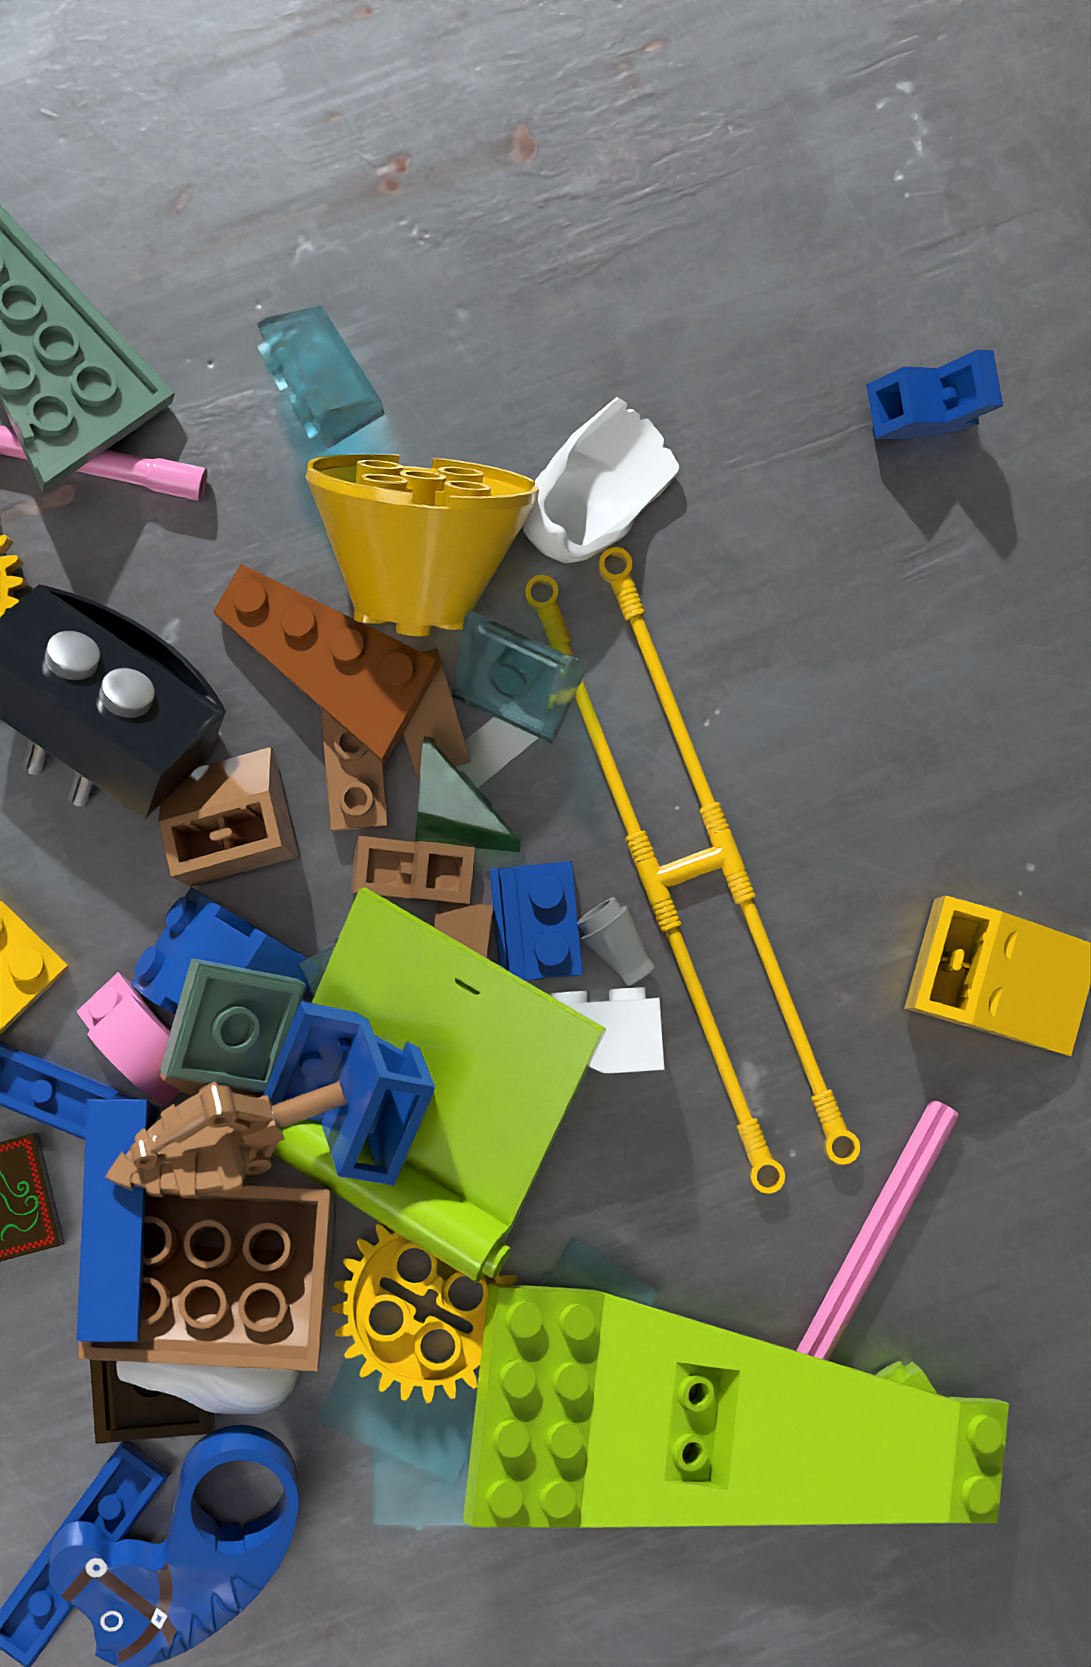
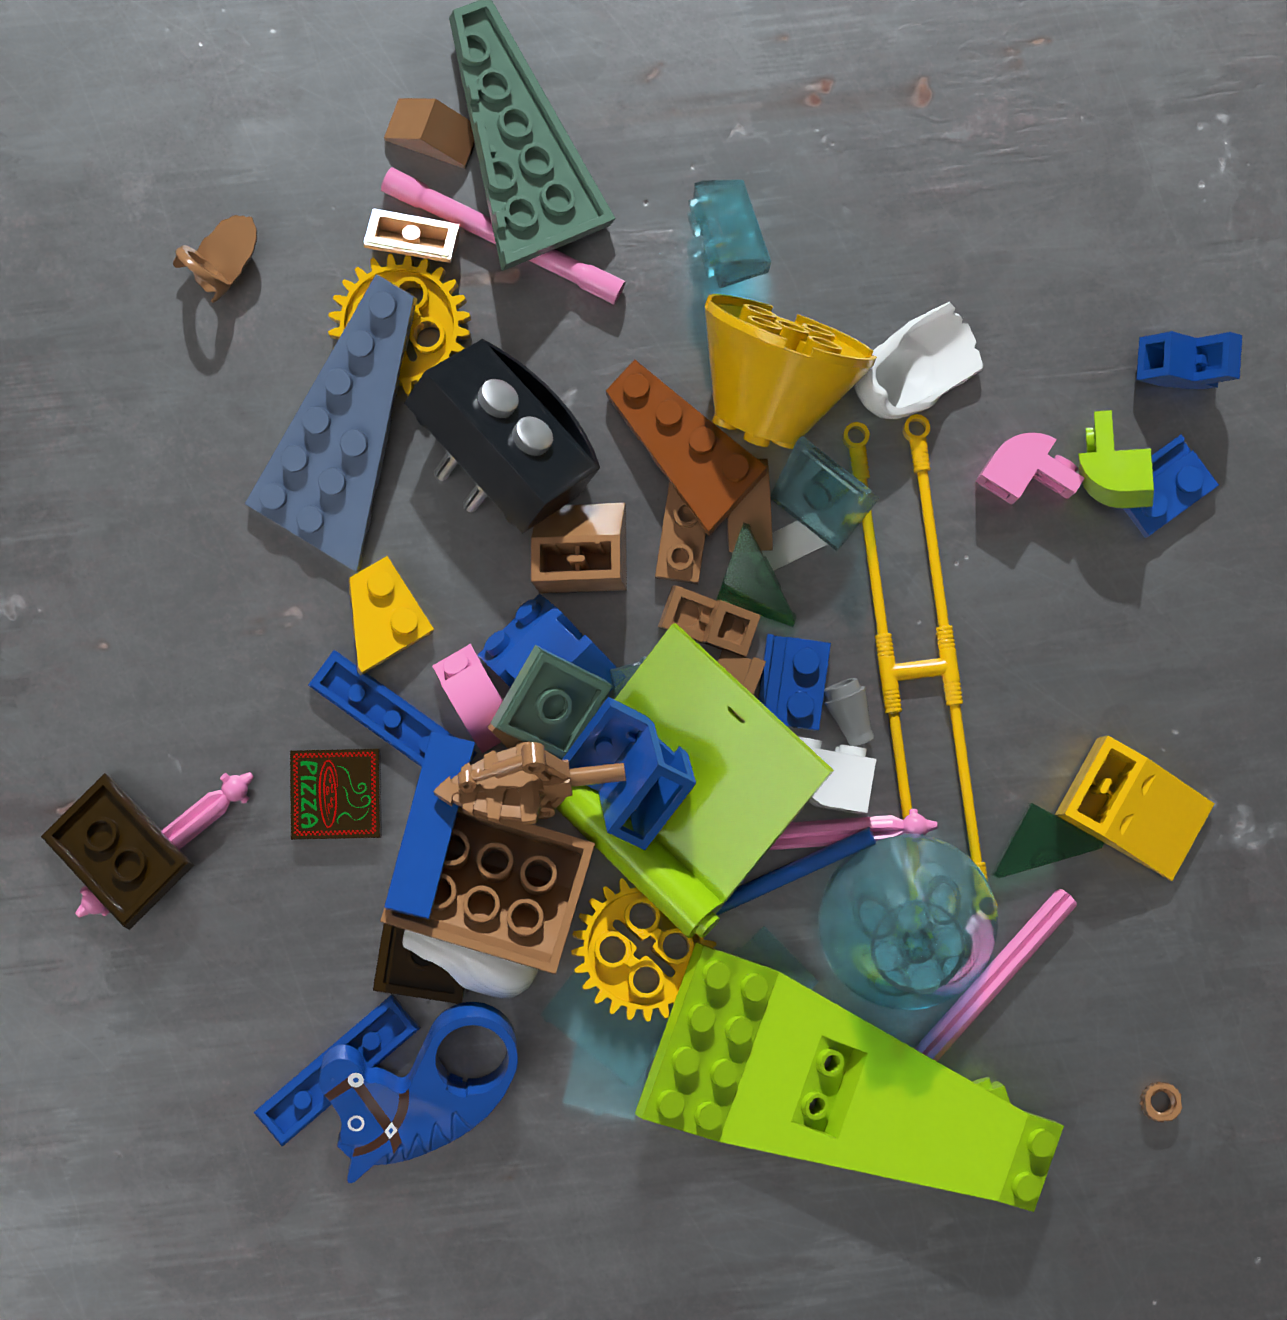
camera: 10 degrees right, 0 degrees up
none -> blue bar [716,827,877,916]
none -> bright pink wheel [769,809,938,850]
none -> clear light blue cone [818,833,998,1010]
none -> bright pink brick [975,433,1085,505]
none -> clear green tile [991,803,1104,878]
none -> lime brick [1078,410,1154,508]
none -> blue plate [1123,434,1219,538]

